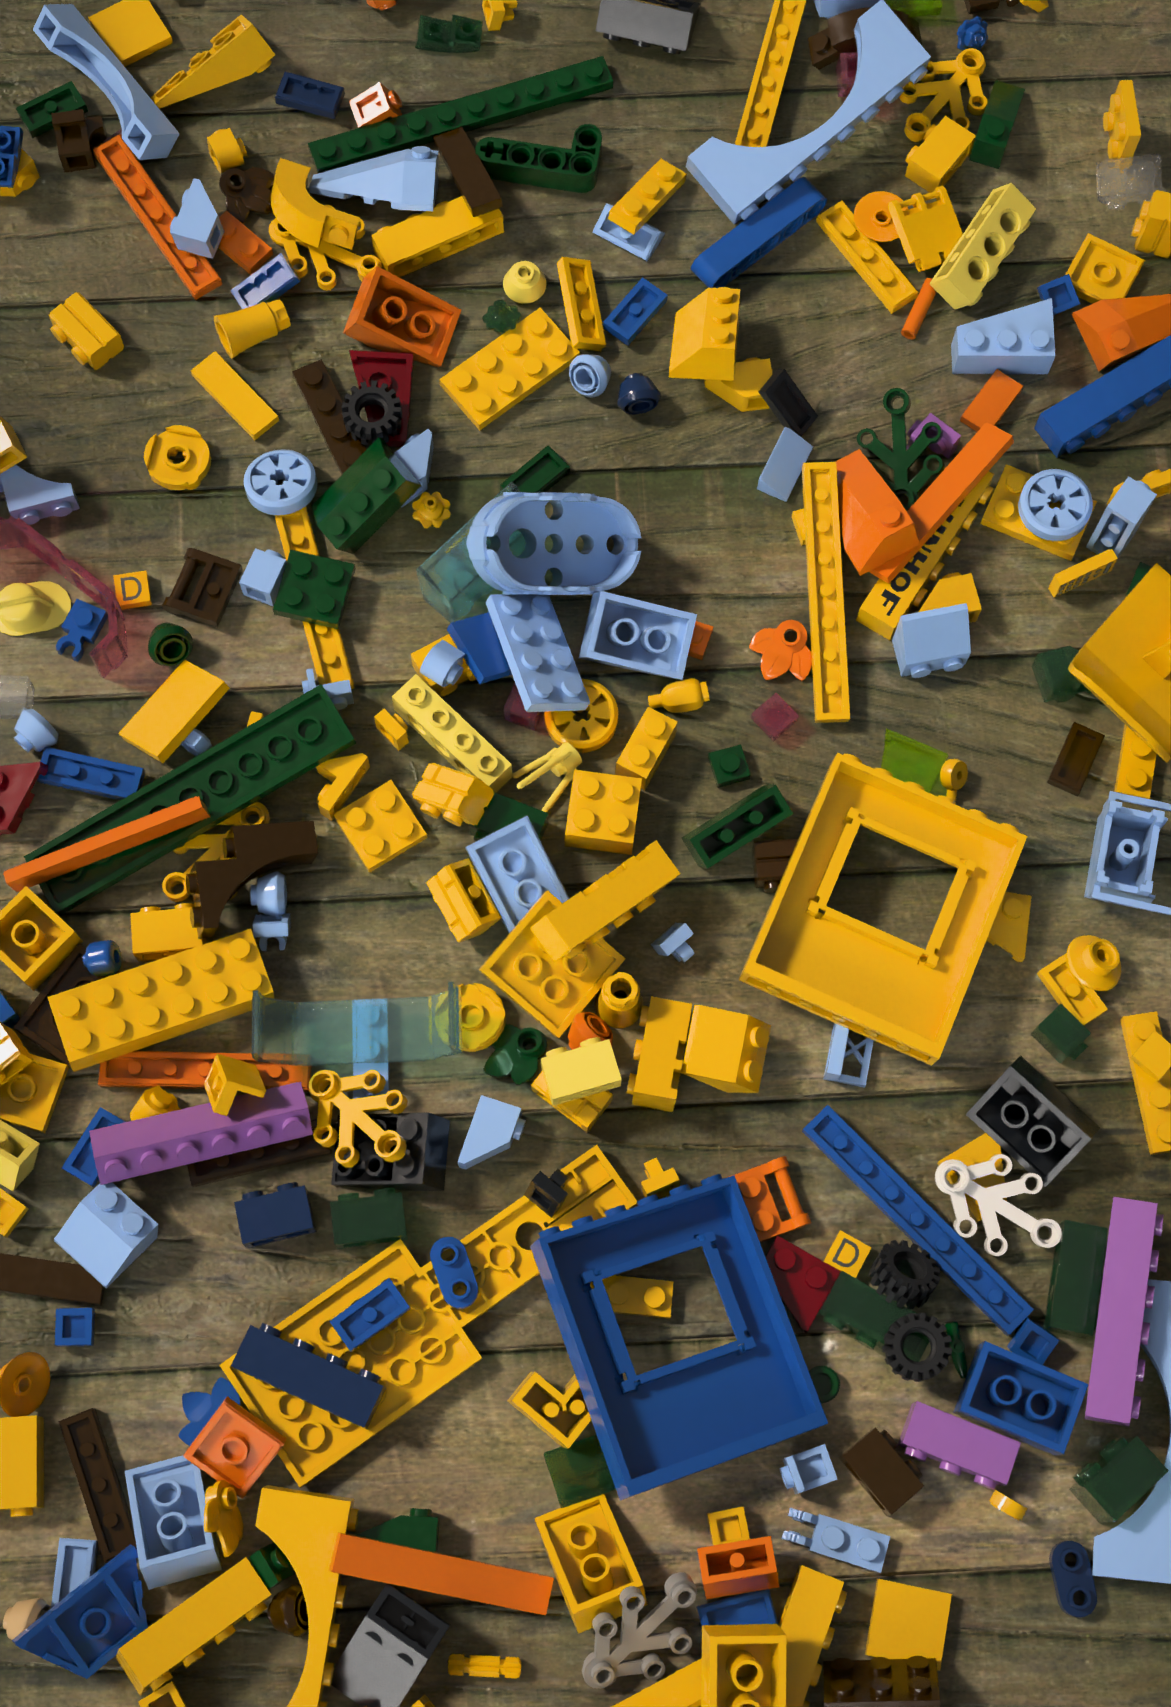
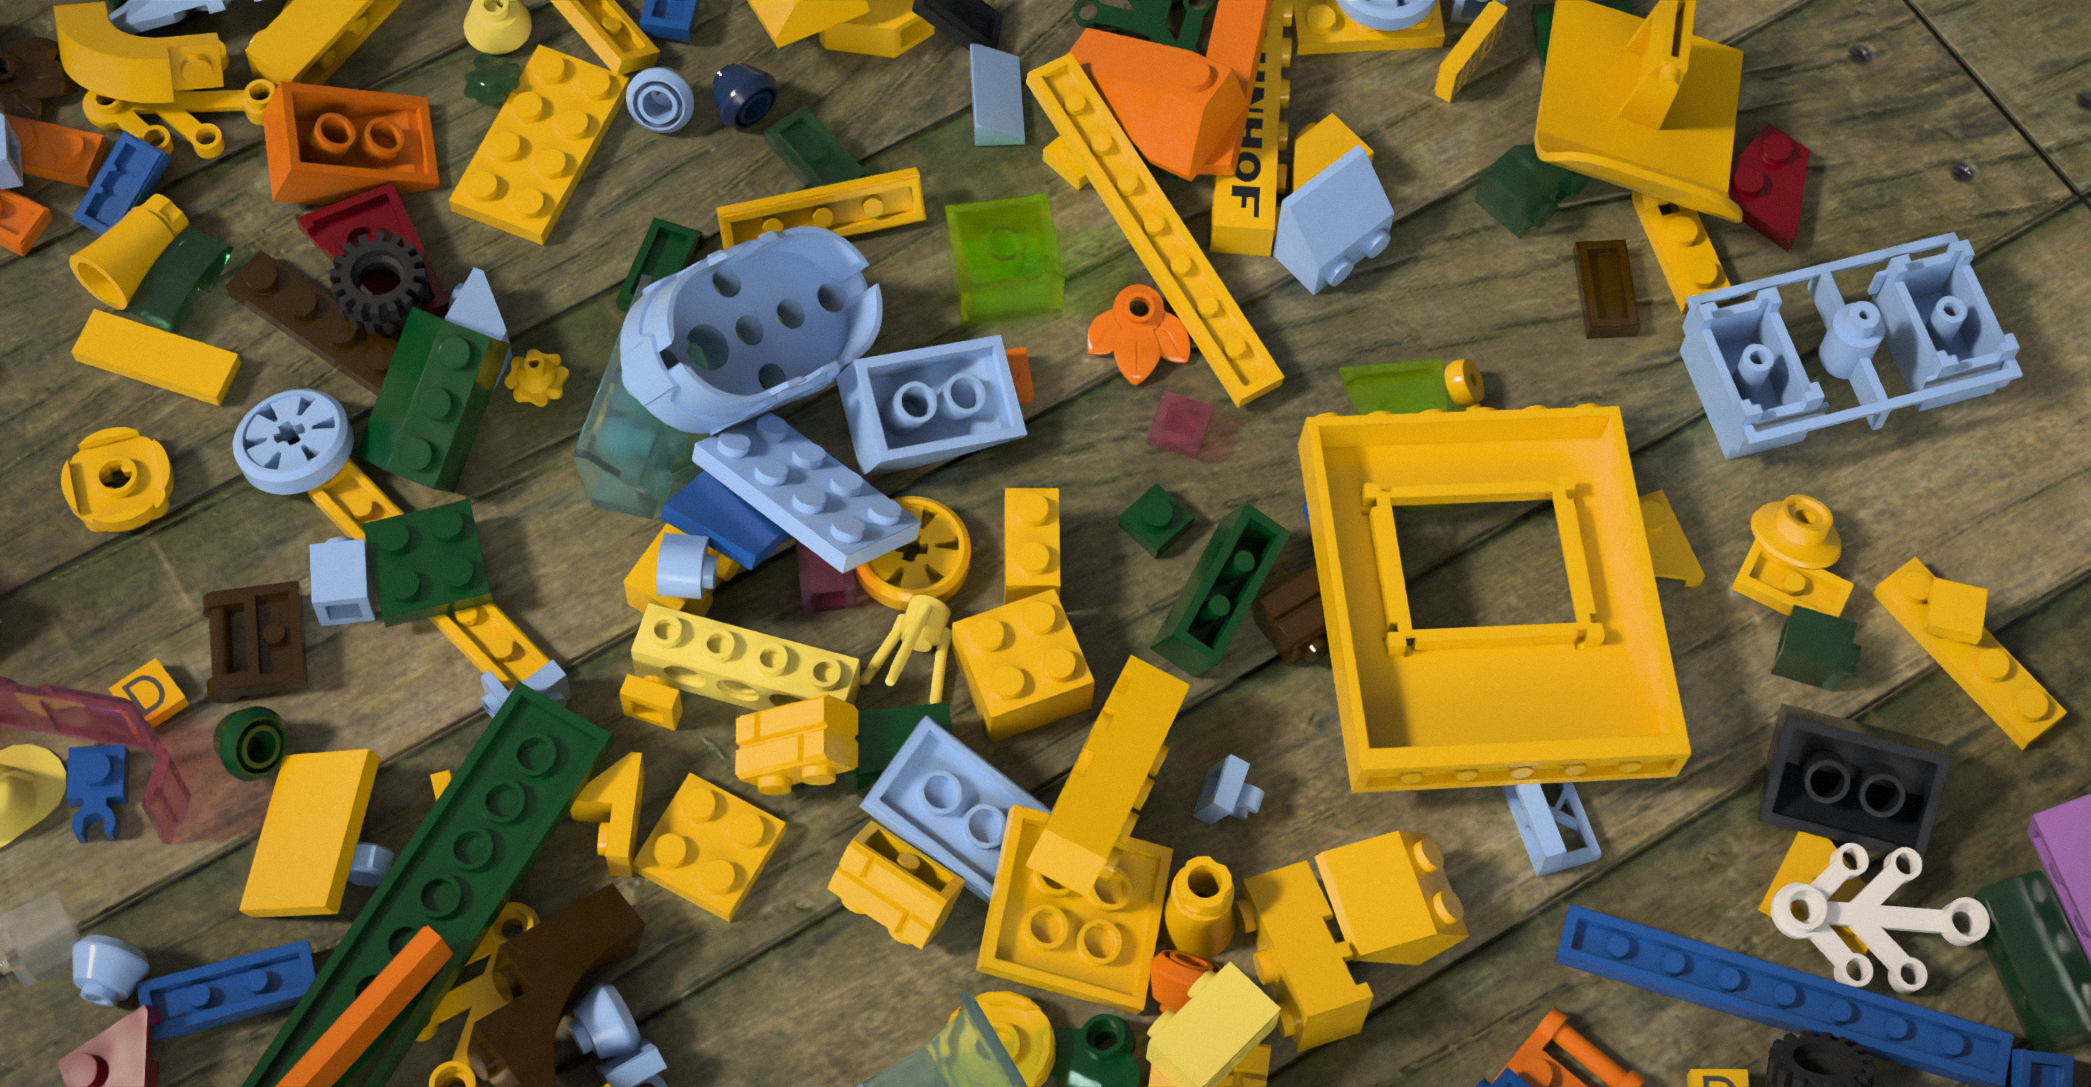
camera: 30 degrees left, 10 degrees down
yellow plant [648,678,710,713] -> none
none -> clear green slope [125,225,234,335]
none -> yellow tile [716,167,926,250]
none -> clear green plate [764,105,866,189]
none -> clear neon green brick [944,192,1065,326]

